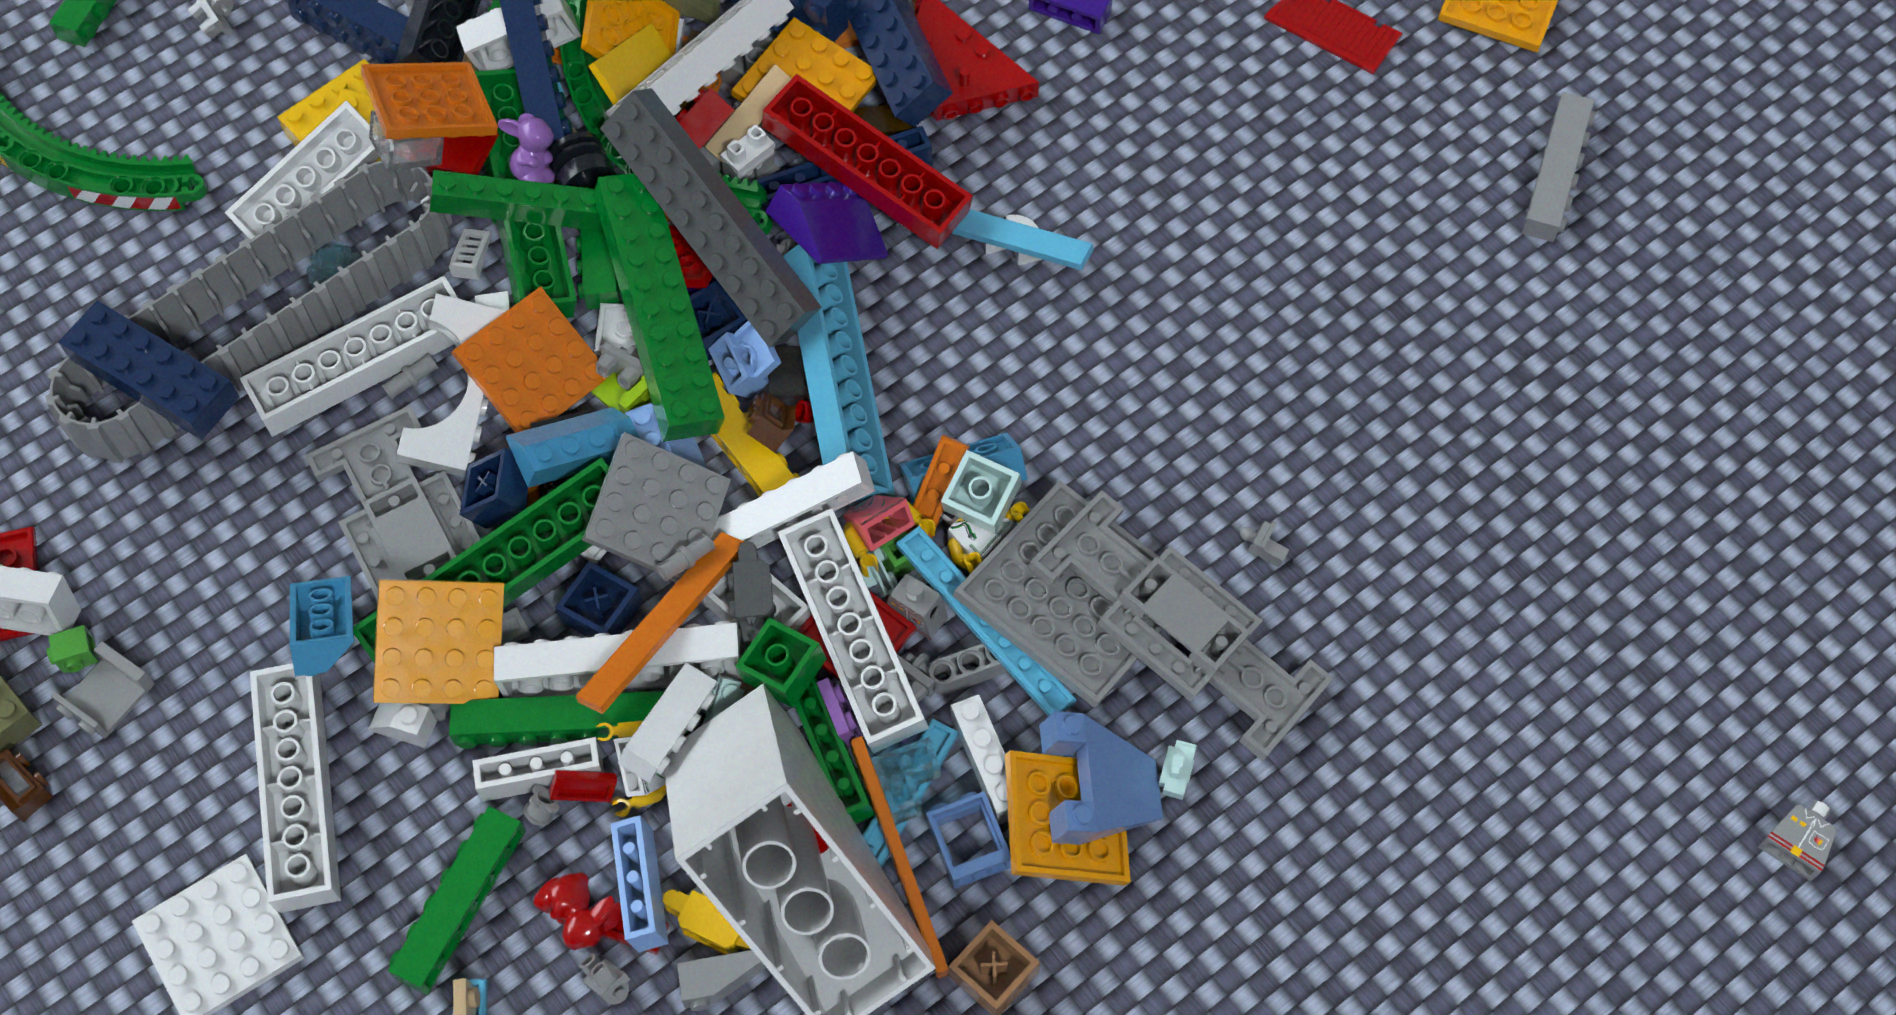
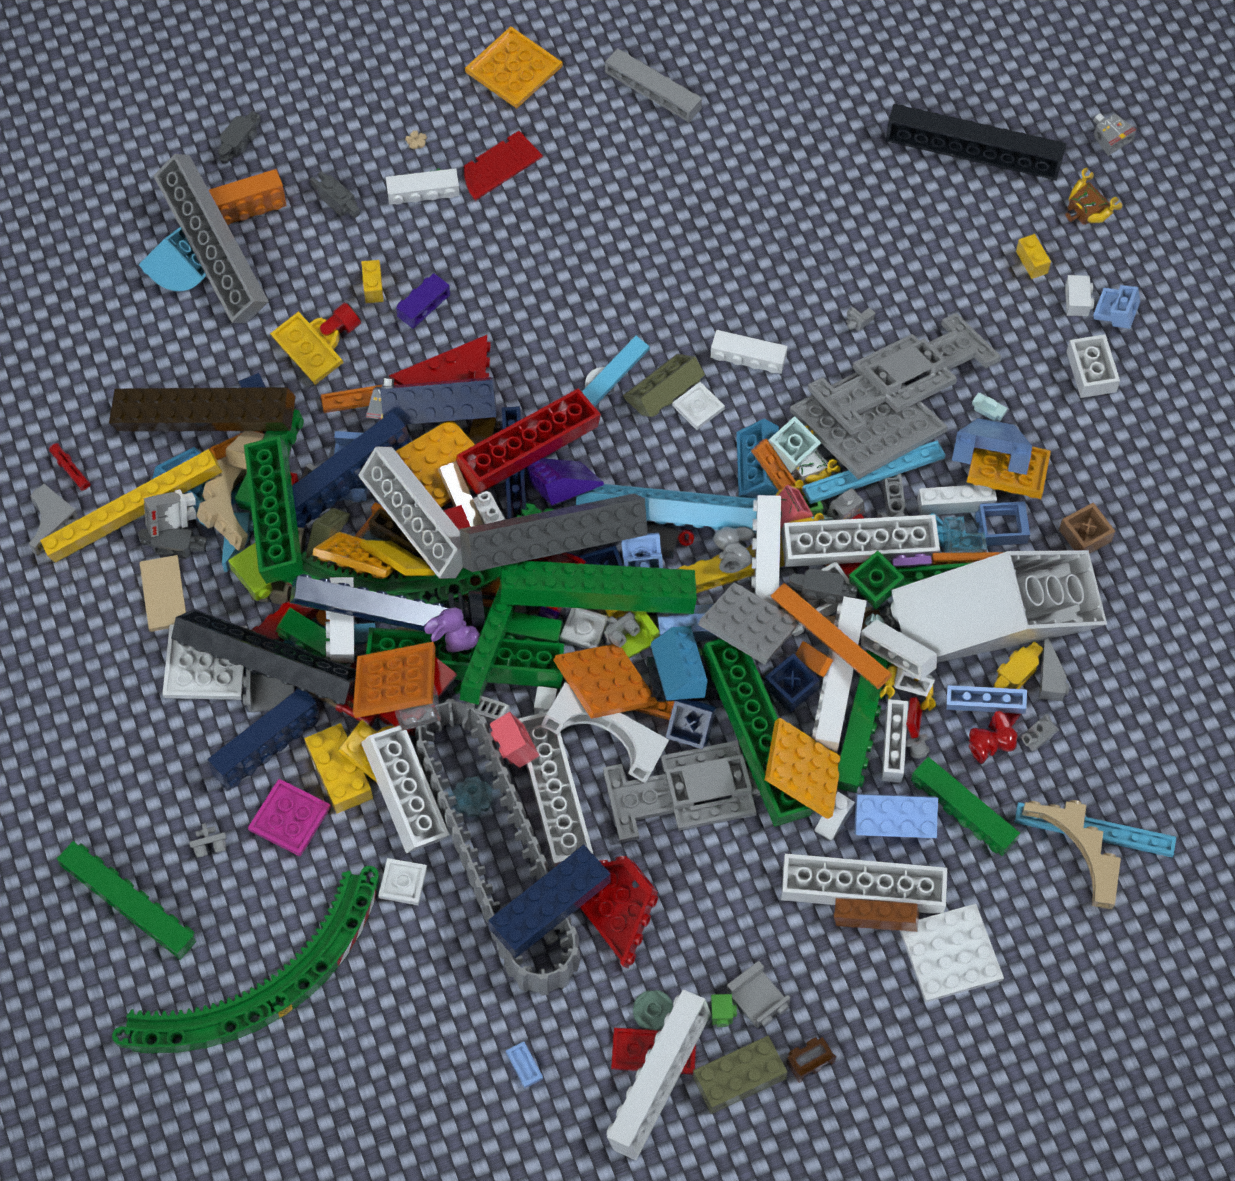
camera: 75 degrees left, 0 degrees up
dark azure slope [290,576,354,676] -> none
light grey pin [381,354,439,400] -> none
light grey pin [656,534,715,582] -> none
reddish brown window [746,392,796,453] -> none
none -> dark pink plate [248,779,331,857]
none -> white plate [378,858,427,905]
none -> coral brick [490,712,540,768]
none -> red piece [580,856,658,969]
none -> olive slope [623,354,705,417]
none -> sand green tile [633,990,673,1030]
none -> white plate [672,382,725,430]
none -> white brick [710,330,788,374]
none -> light grey animal [713,527,754,573]
none -> orange tile [795,641,833,677]
none -> dark orange brick [834,898,919,932]
none -> light blue brick [854,794,938,838]
none -> black brick [885,104,1066,181]
none -> yellow brick [1016,234,1051,279]
none -> torso [1065,168,1122,225]
none -> white brick [1065,275,1094,316]
none -> white brick [1066,334,1120,398]
none -> light blue brick [1093,285,1140,329]

